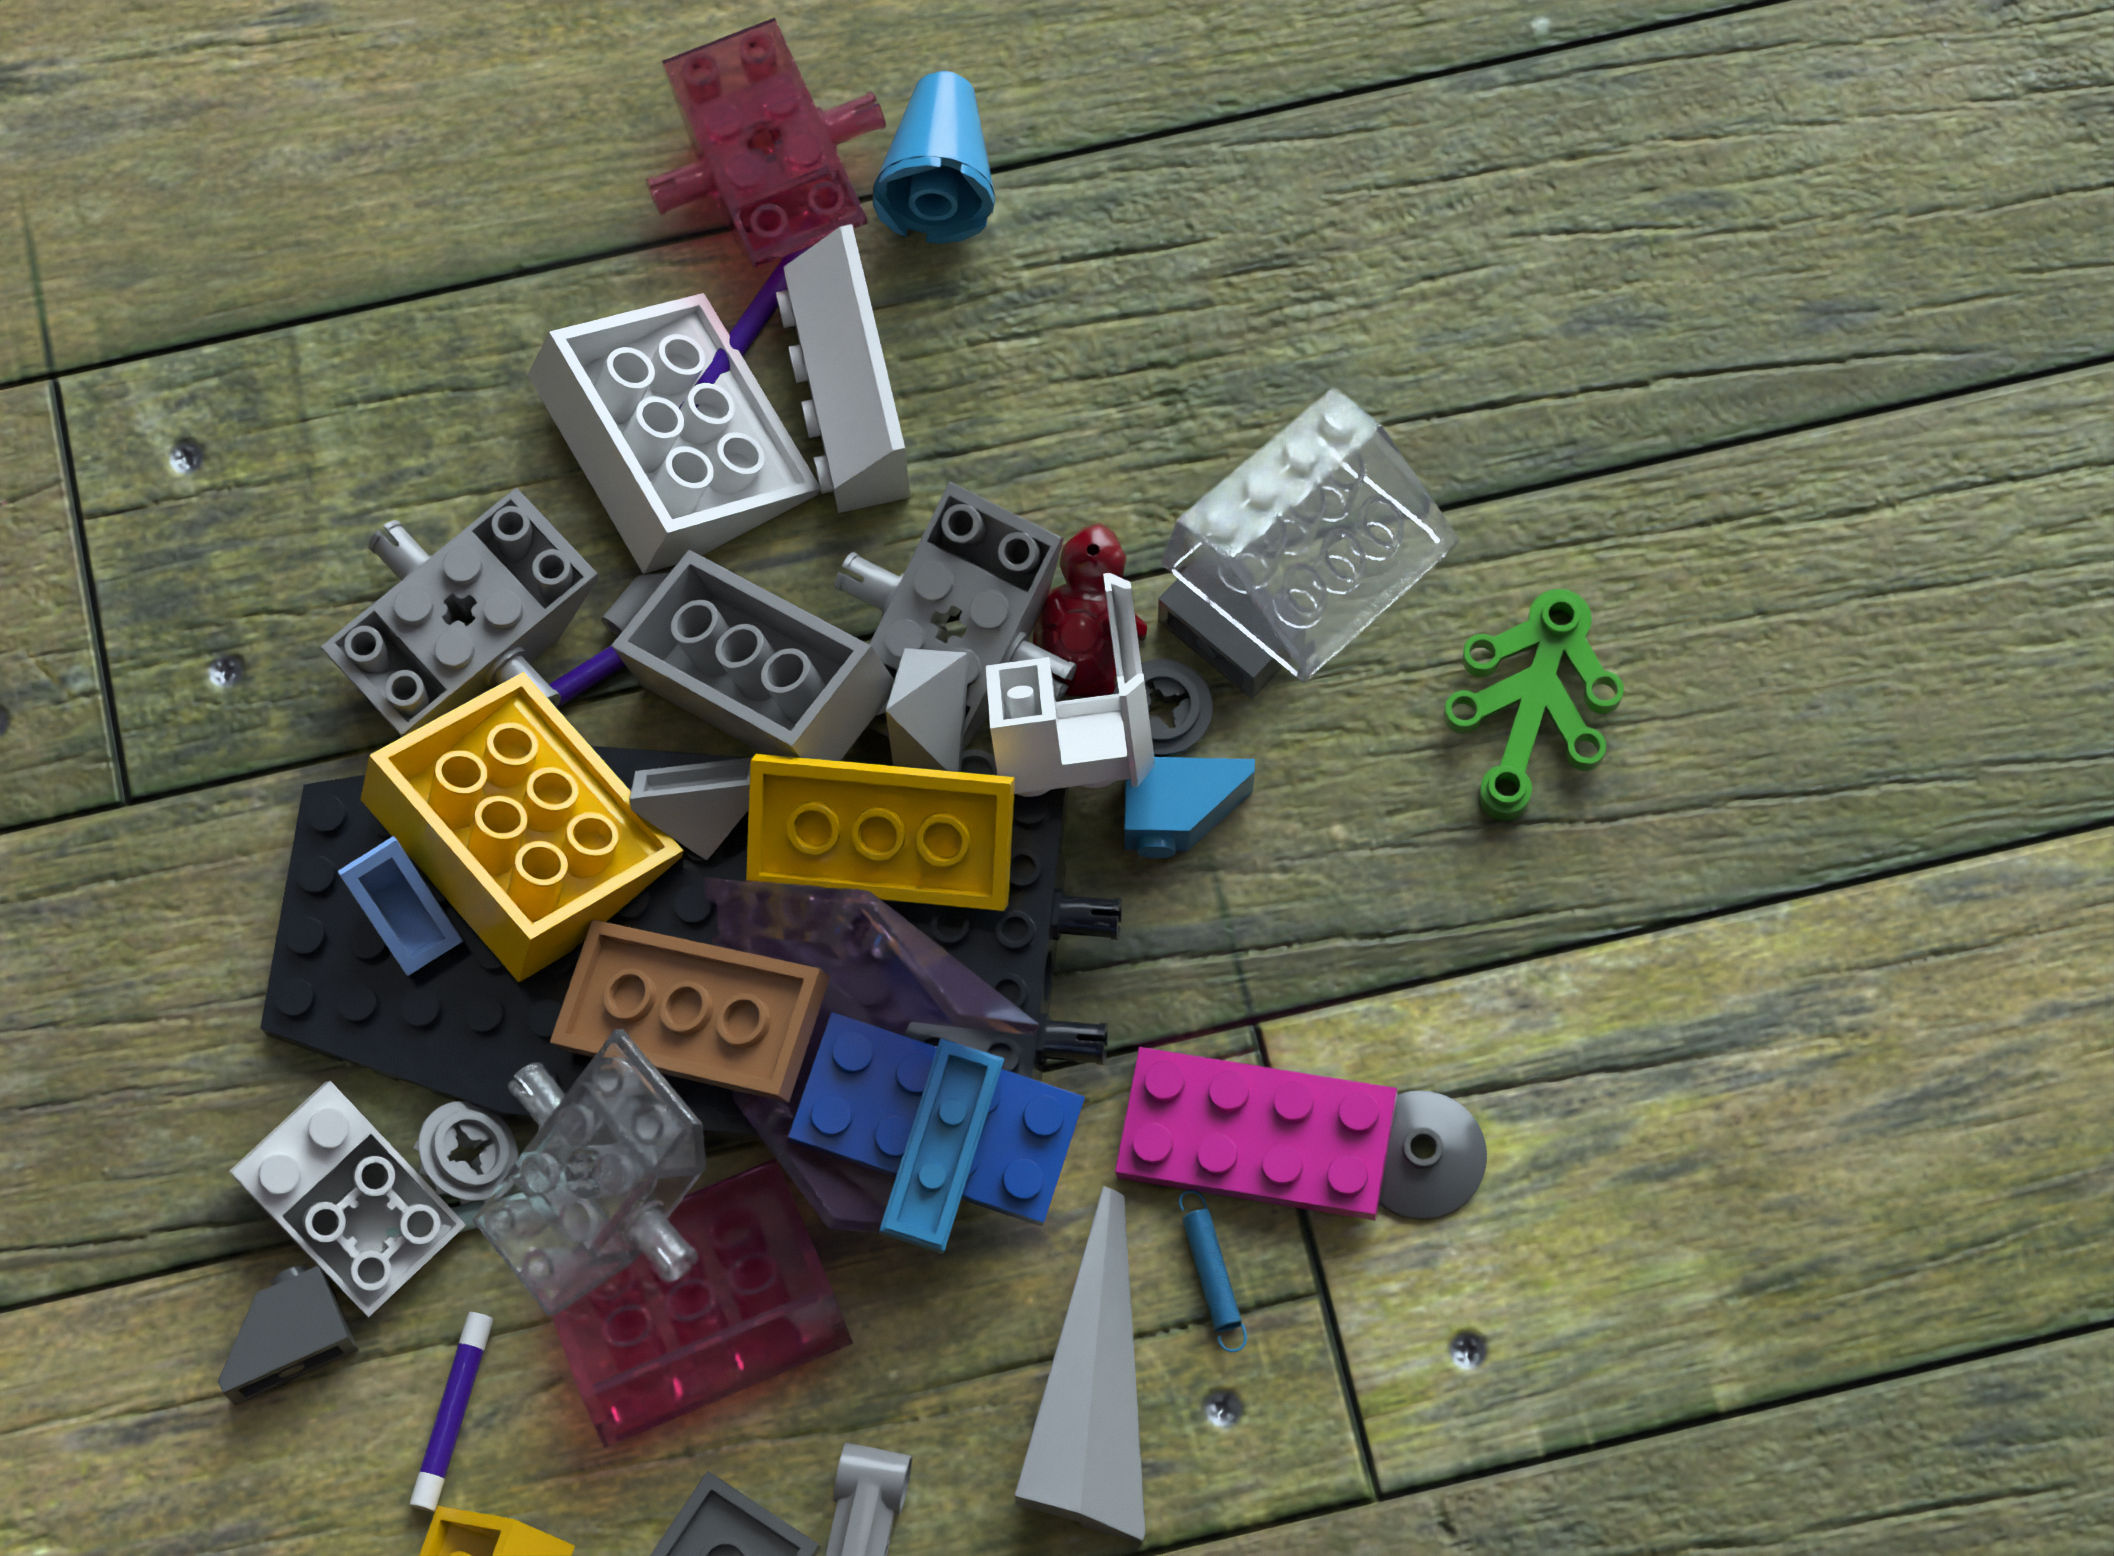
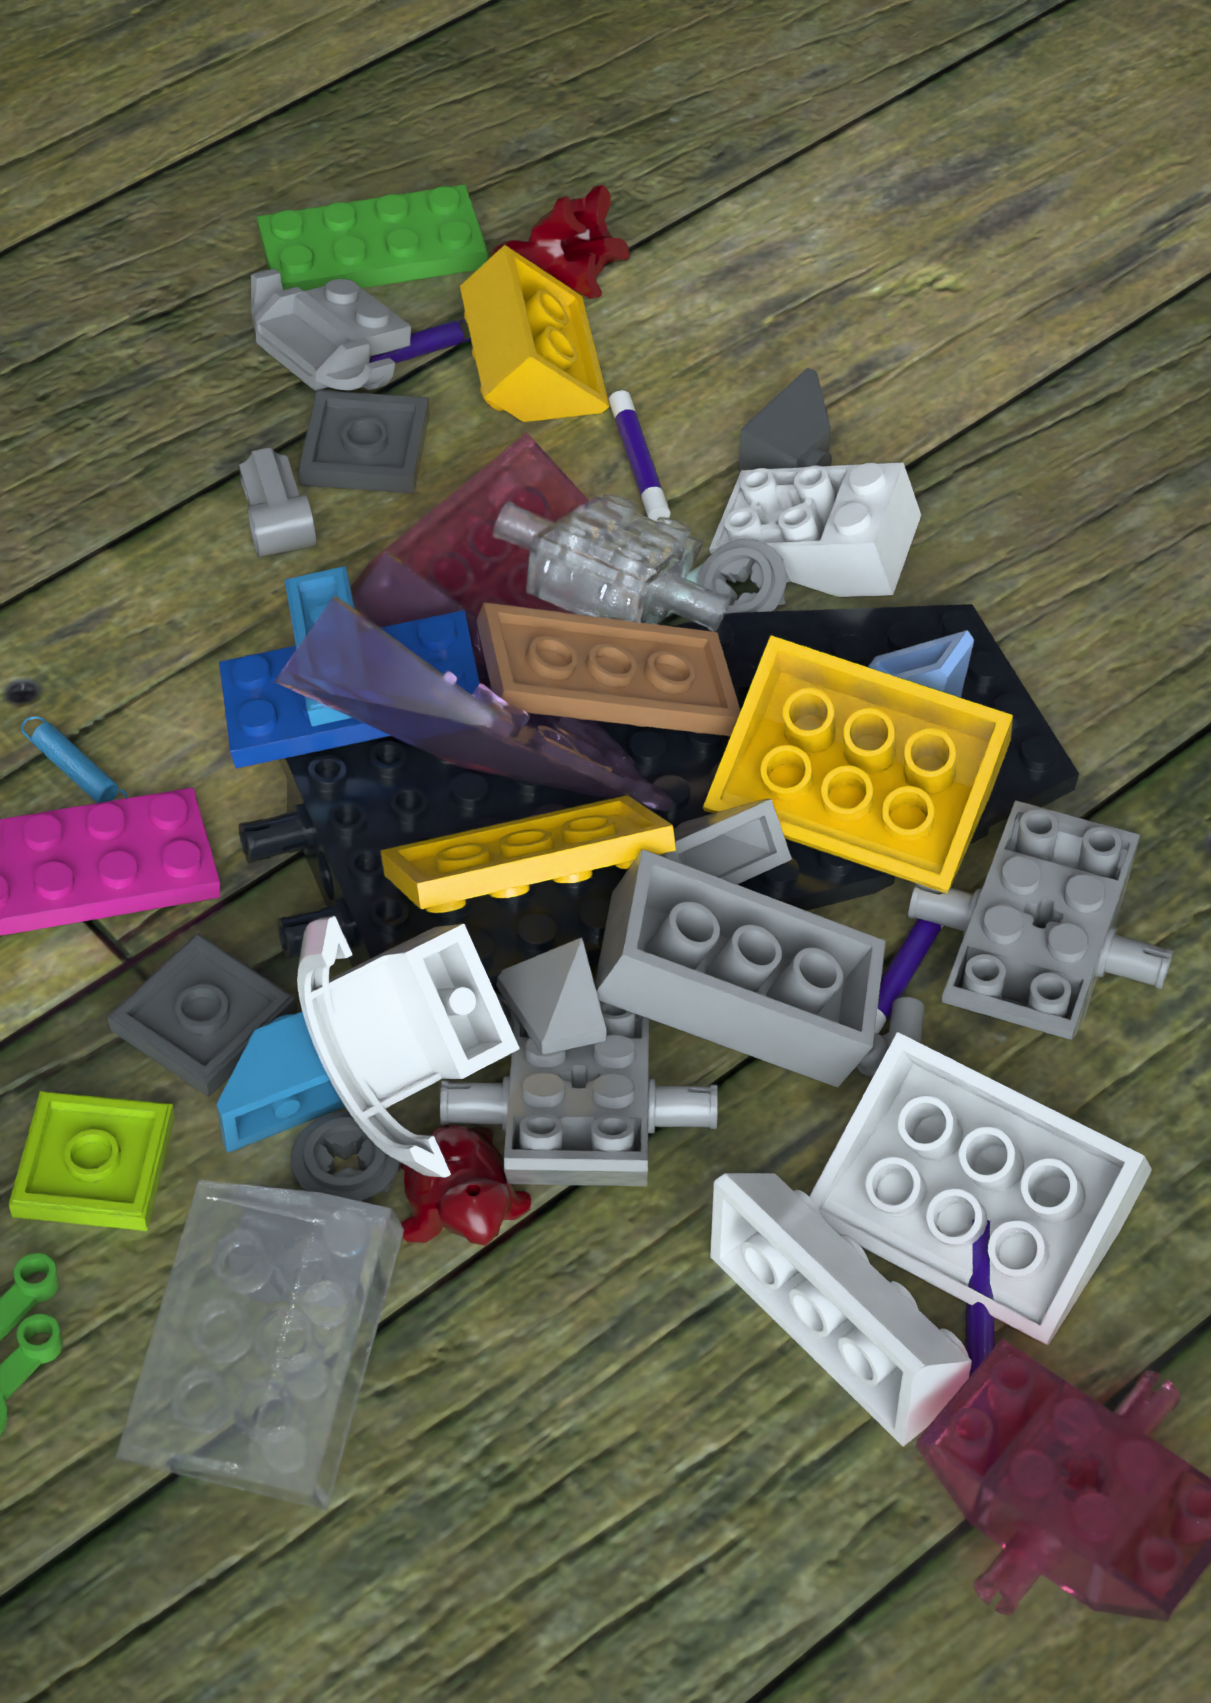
camera: 150 degrees right, 20 degrees down
dark azure cone [872,71,995,244] -> none
light grey wedge [1015,1187,1145,1543] -> none
none -> lime tile [9,1091,175,1231]
none -> dark grey plate [108,933,297,1097]

